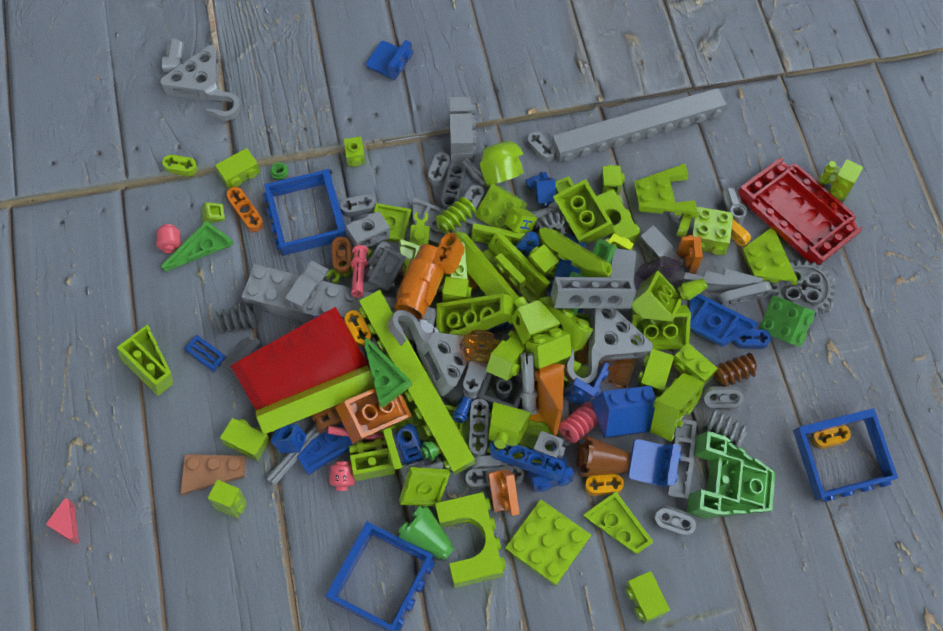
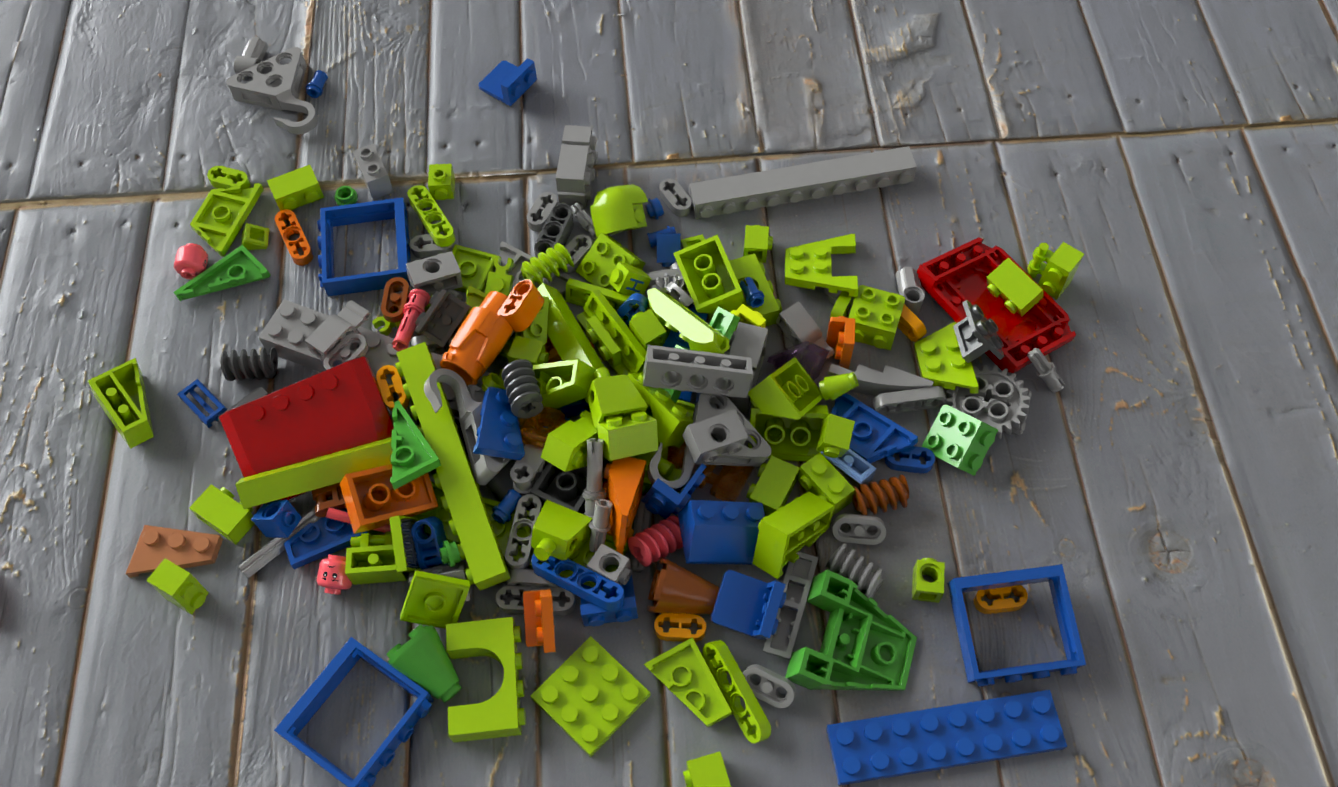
camera: 10 degrees right, 5 degrees down
none -> lime wing [190,183,264,257]
none -> blue pin [306,70,328,98]
none -> light grey plate [324,333,368,370]
none -> light grey brick [352,143,394,200]
none -> lime beam [407,185,456,247]
none -> blue wing [473,387,525,460]
none -> lime plate [481,372,505,392]
none -> dark grey piece [501,359,544,419]
none -> light grey axle [589,499,613,552]
none -> blue plate [645,198,664,220]
none -> light grey tile [665,281,694,307]
none -> light grey brick [682,409,748,463]
none -> lime beam [702,640,771,743]
none -> blue pin [739,277,764,308]
none -> lime brick [816,414,855,458]
none -> light blue slope [820,448,877,484]
none -> blue plate [826,690,1067,786]
none -> lime brick [912,558,945,603]
none -> dark grey bracket [953,300,1004,363]
none -> lime brick [986,257,1043,317]
none -> light grey axle [1027,348,1065,393]

